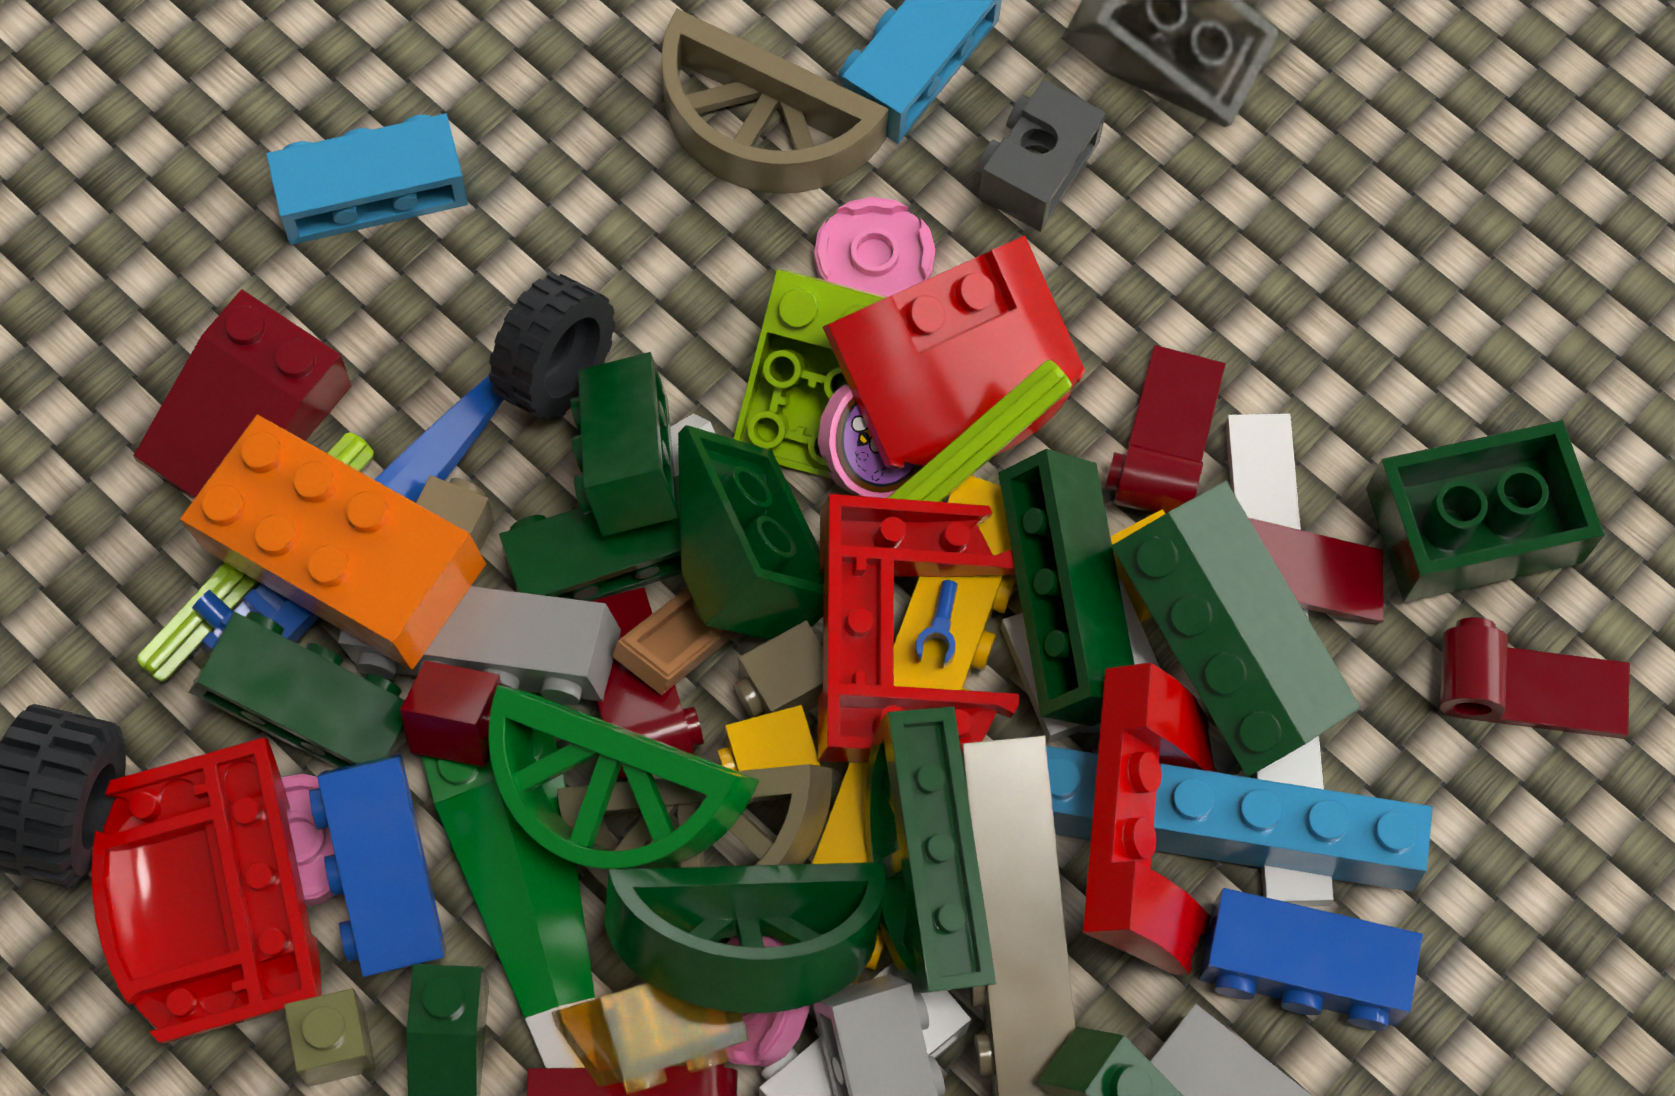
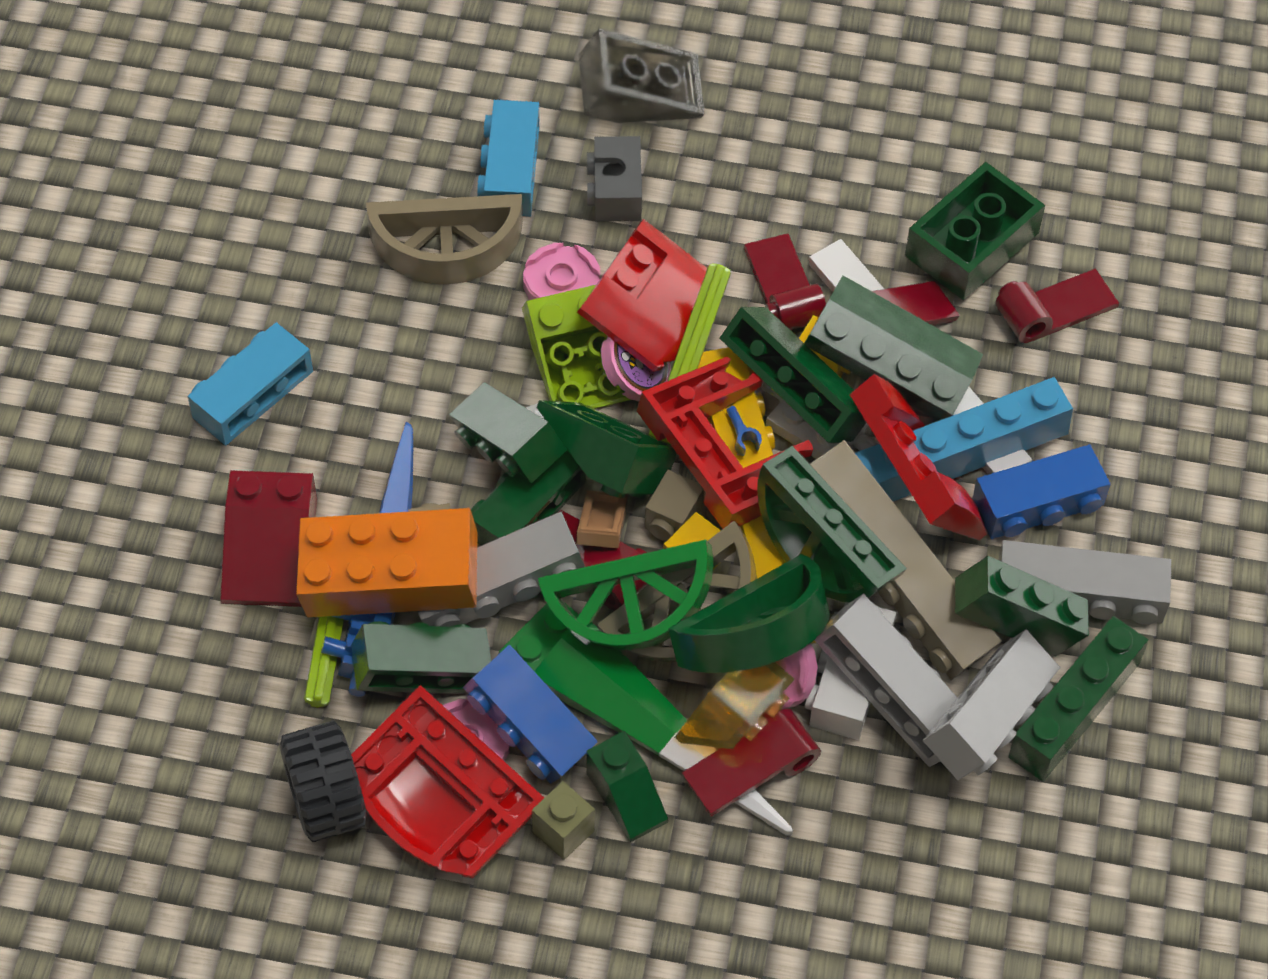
camera: 30 degrees left, 10 degrees down
dark red brick [400,660,502,767] -> none
black tyre [489,273,615,421] -> none

